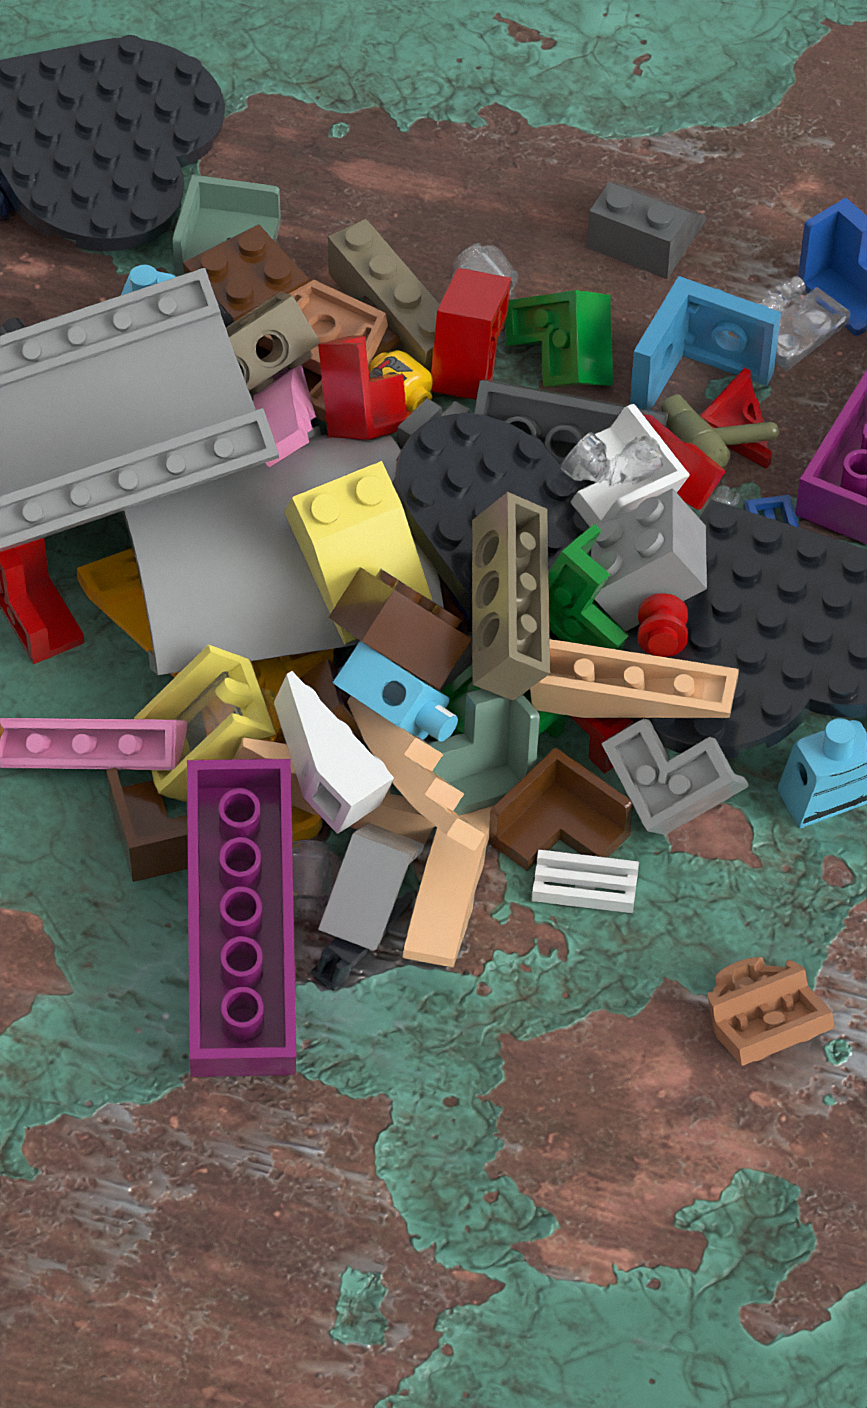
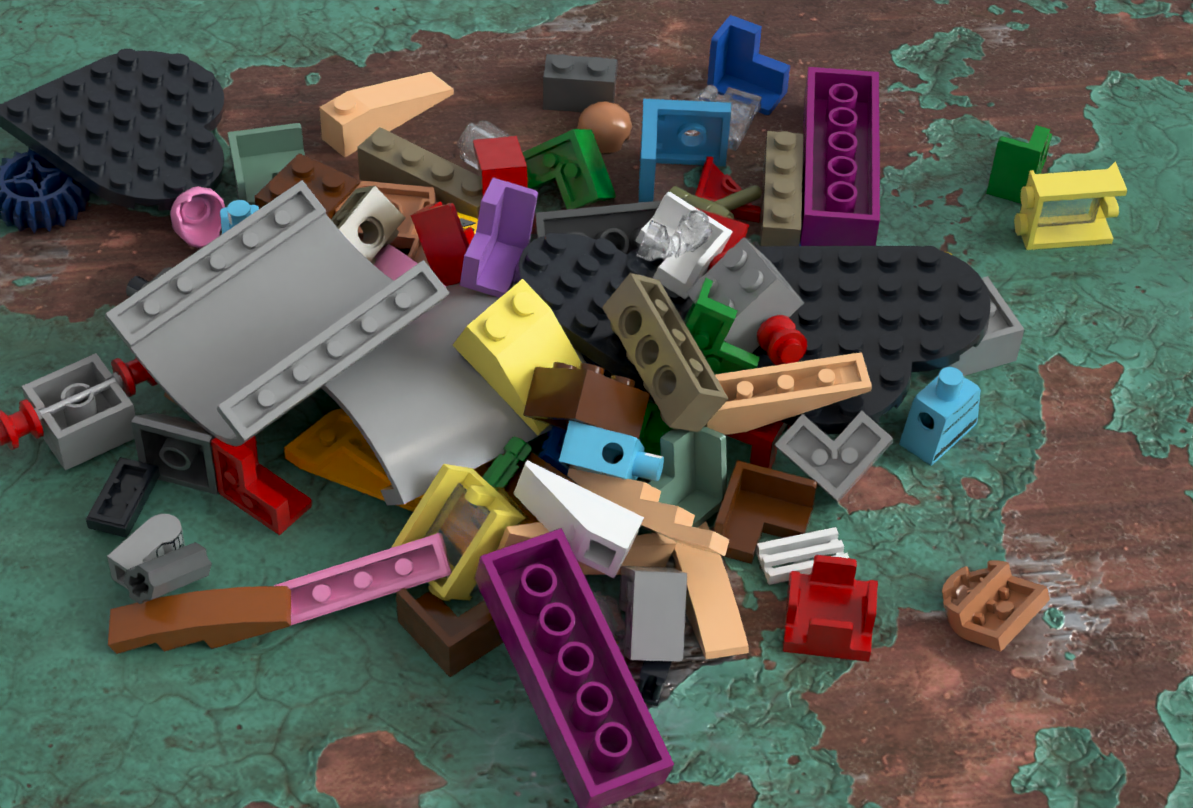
camera: 25 degrees left, 5 degrees down
none -> bright pink hair [170,187,225,248]
none -> light nougat slope [319,72,454,157]
none -> medium lavender panel [460,178,538,298]
none -> green axle [470,436,532,512]
none -> nougat hair [577,101,632,153]
none -> dark tan brick [760,131,803,246]
none -> red panel [783,555,878,662]

